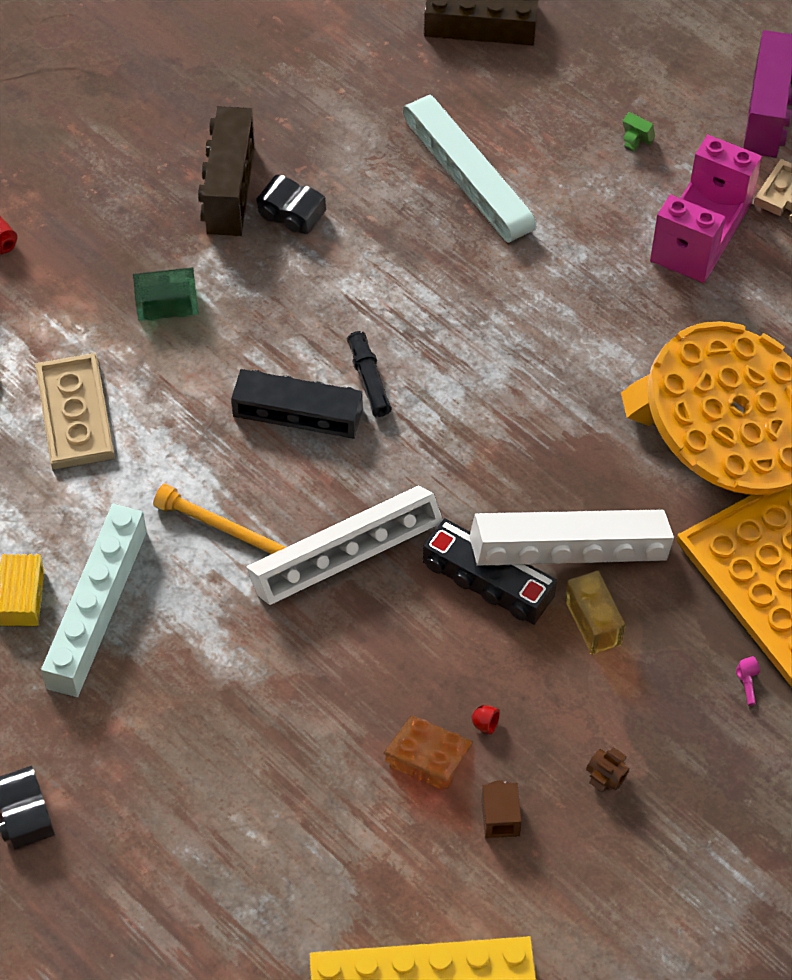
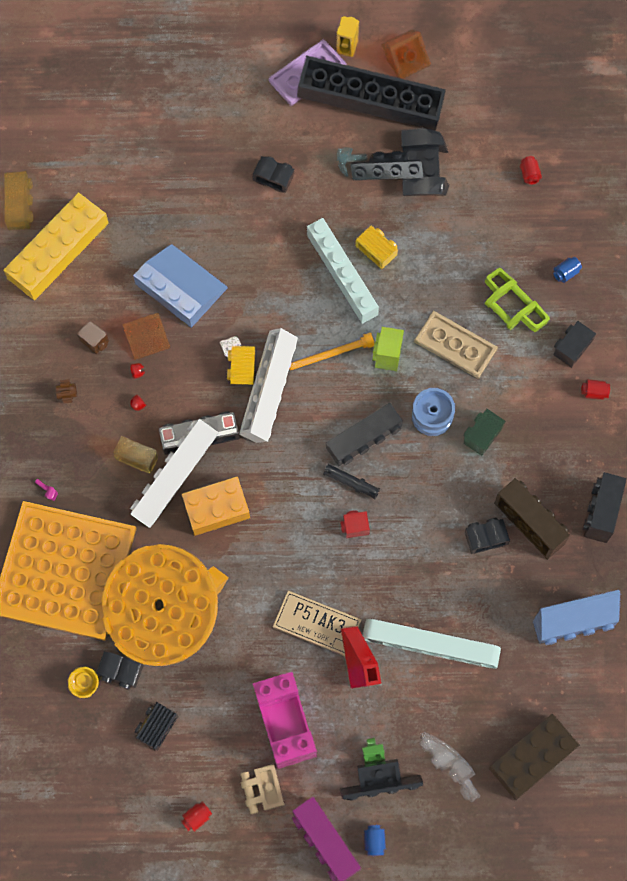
camera: 135 degrees right, 15 degrees up
none -> red hinge [130,394,147,411]
none -> medium blue slope [133,244,228,328]
none -> light orange brick [182,476,250,536]
none -> clear smoke plate [220,335,241,361]
none -> yellow brick [227,346,255,385]
none -> tan tile [273,591,361,657]
none -> red brick [340,510,370,538]
none -> black bracket [340,759,423,801]
none -> red slope [341,626,381,689]
none -> blue brick [364,825,386,856]
none -> lime brick [372,326,404,371]
none -> medium blue wheel [412,388,455,436]
none -> clear slope [419,732,480,803]
none -> medium blue slope [533,590,620,645]
none -> black brick [582,472,627,543]

